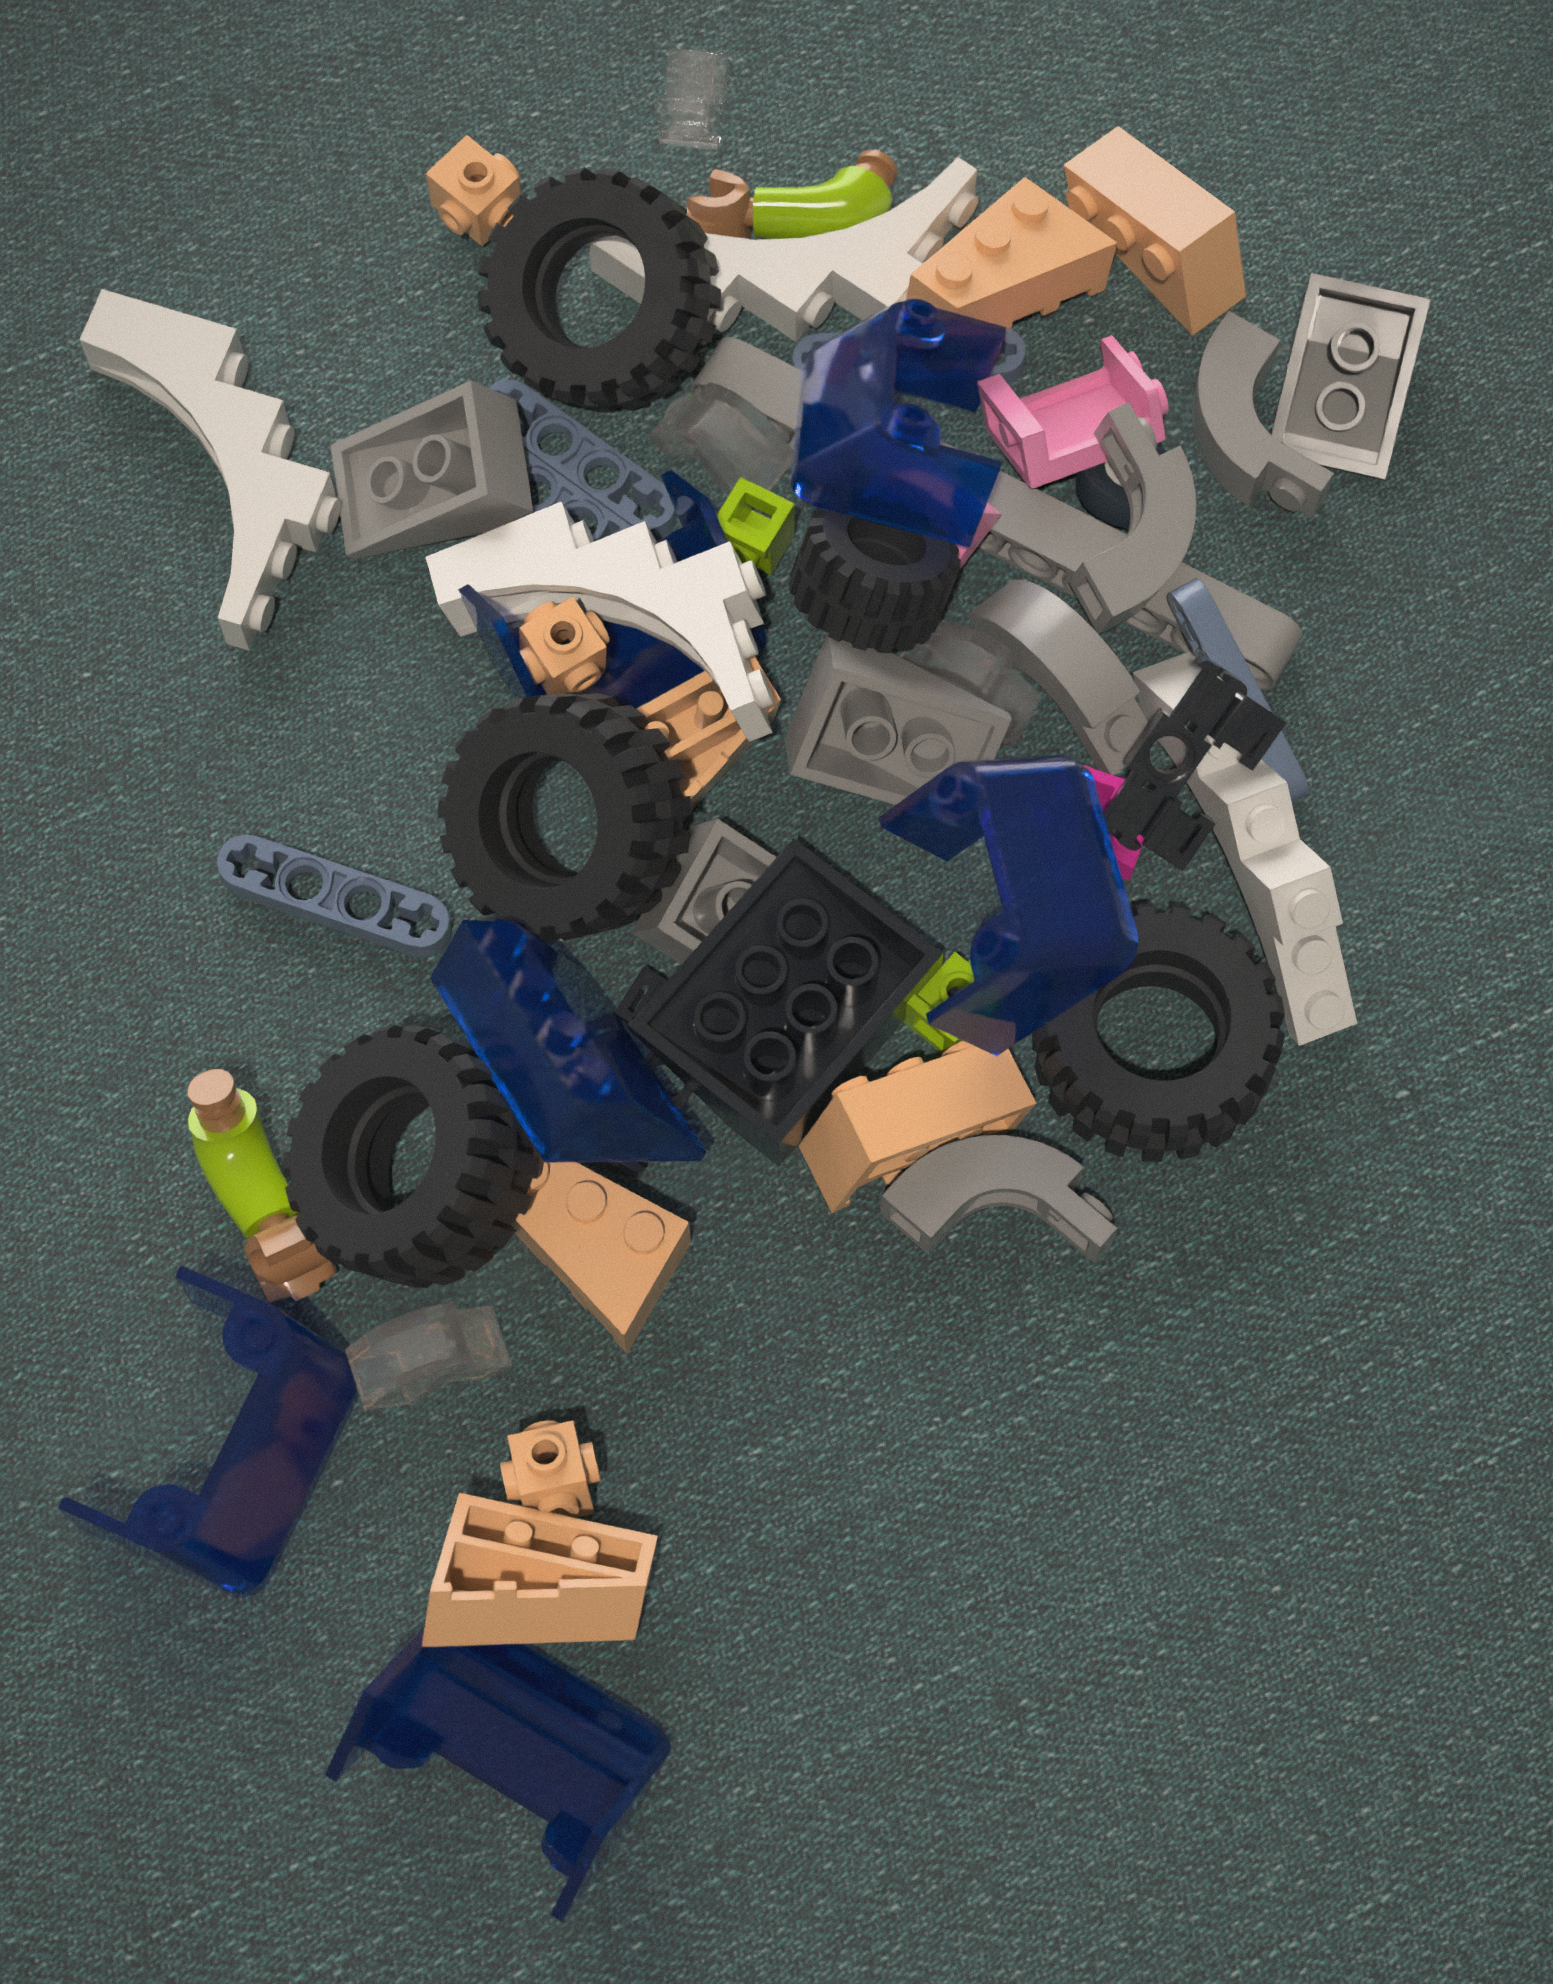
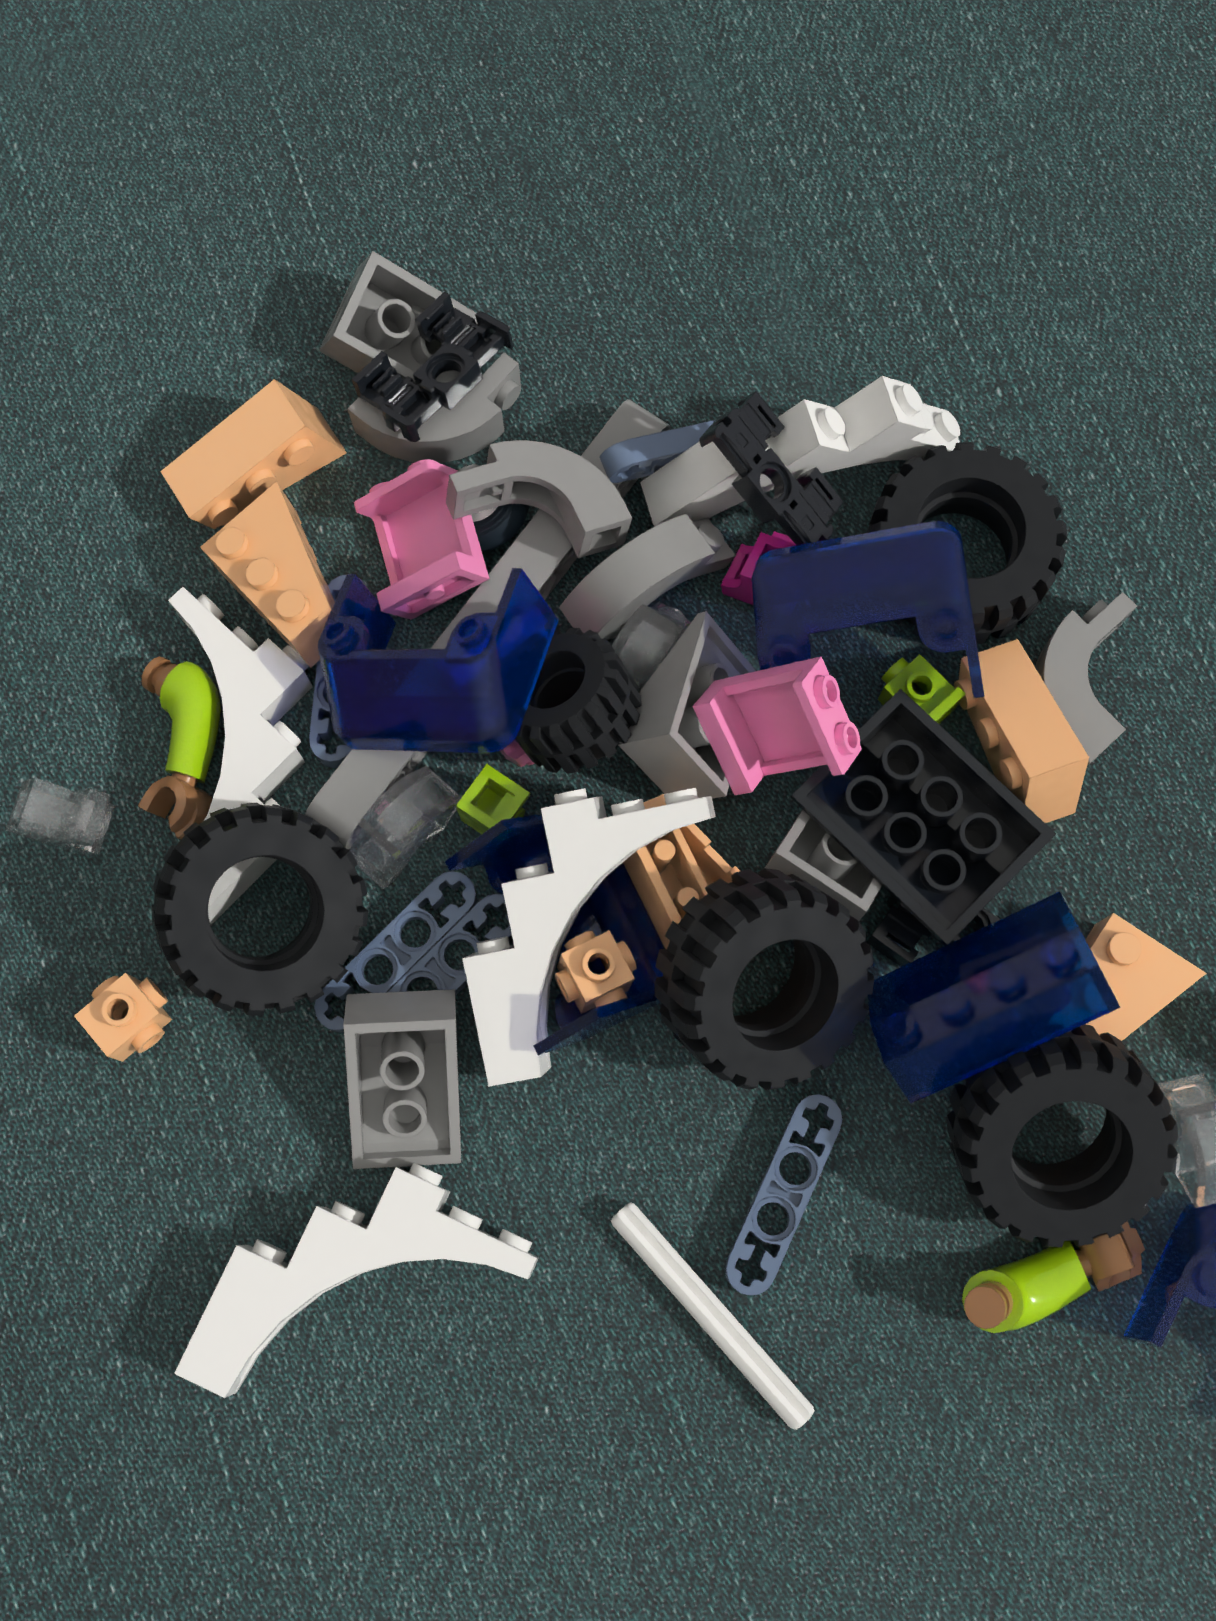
camera: 85 degrees left, 5 degrees up
none -> black piece [351,292,514,442]
none -> white axle [611,1203,814,1430]
none -> bright pink panel [692,656,862,795]

